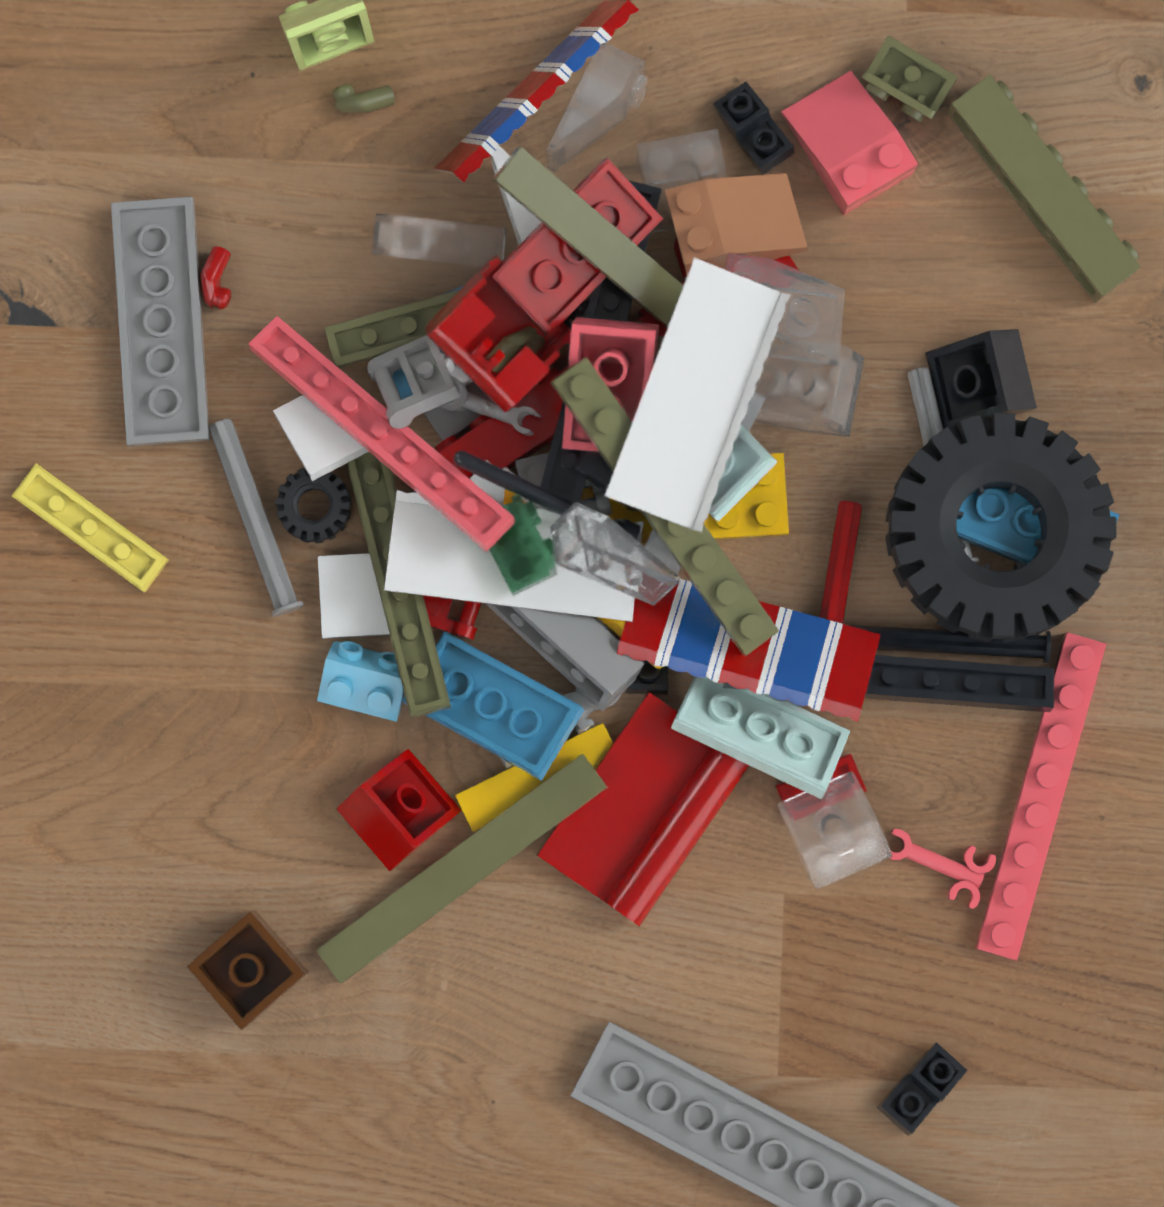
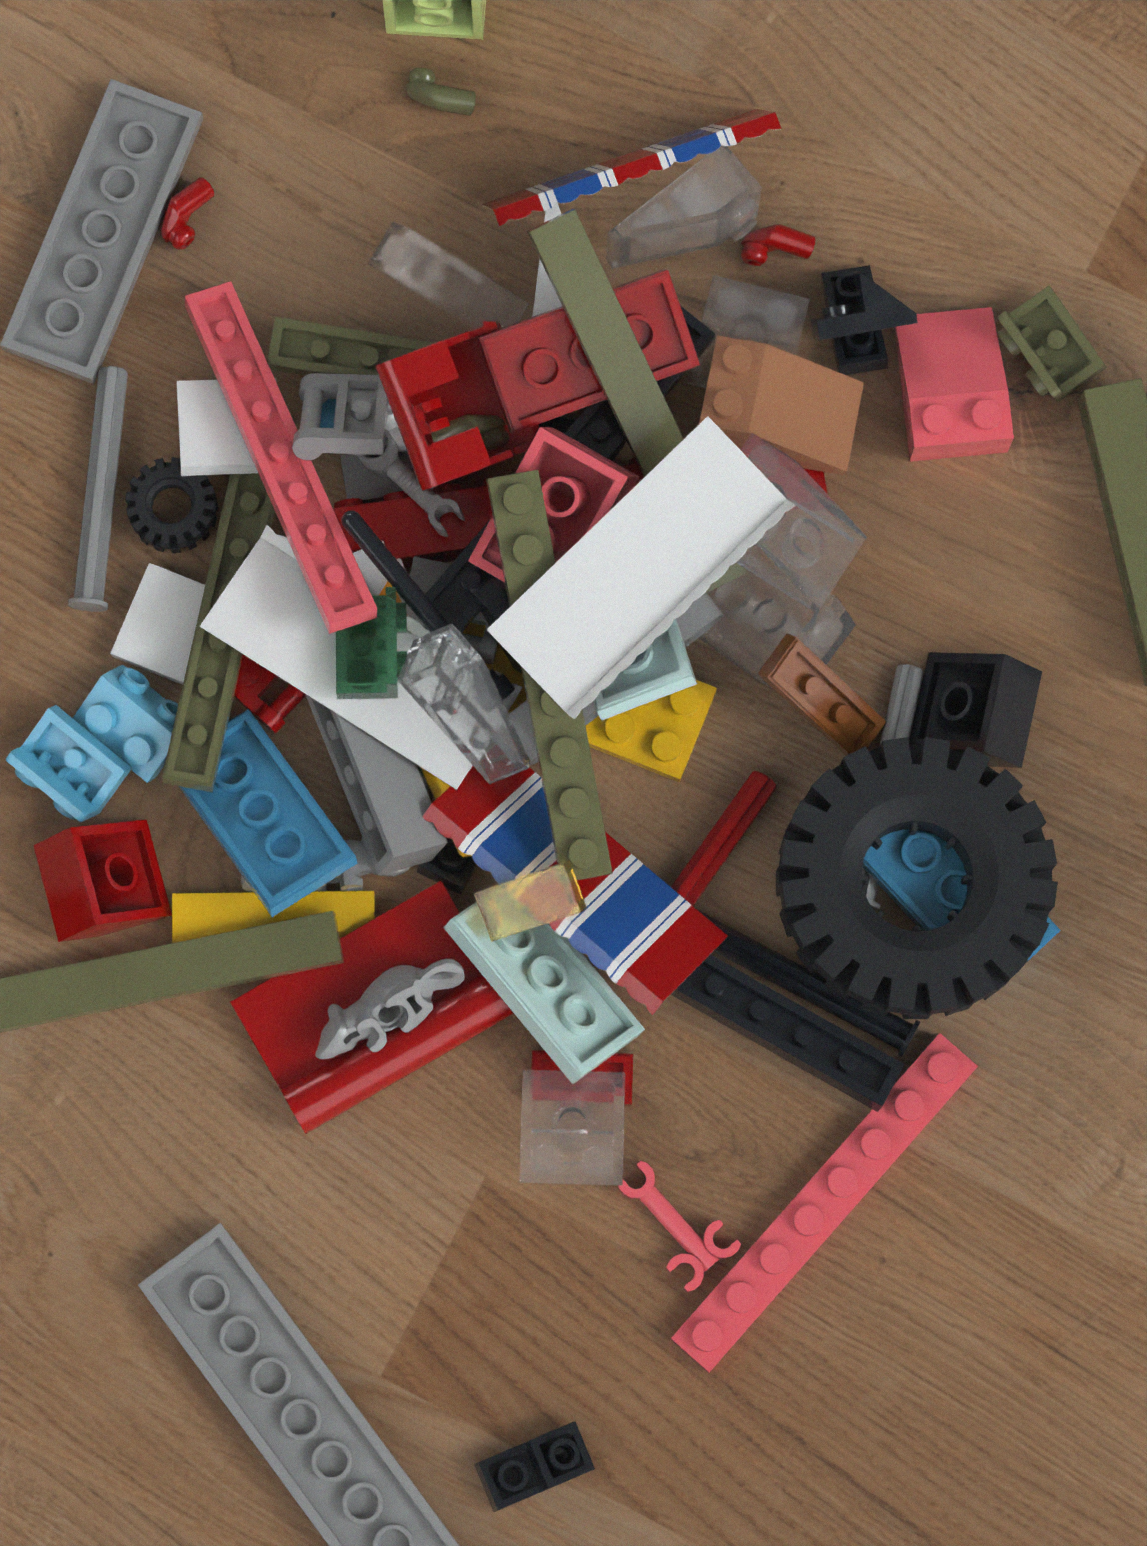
camera: 25 degrees right, 5 degrees down
none -> medium azure bracket [5,705,132,822]
none -> light grey animal [315,959,465,1059]
none -> clear yellow tile [474,860,587,942]
none -> red arm [741,224,816,266]
none -> dark orange tile [758,633,886,756]
none -> black slope [810,271,918,340]

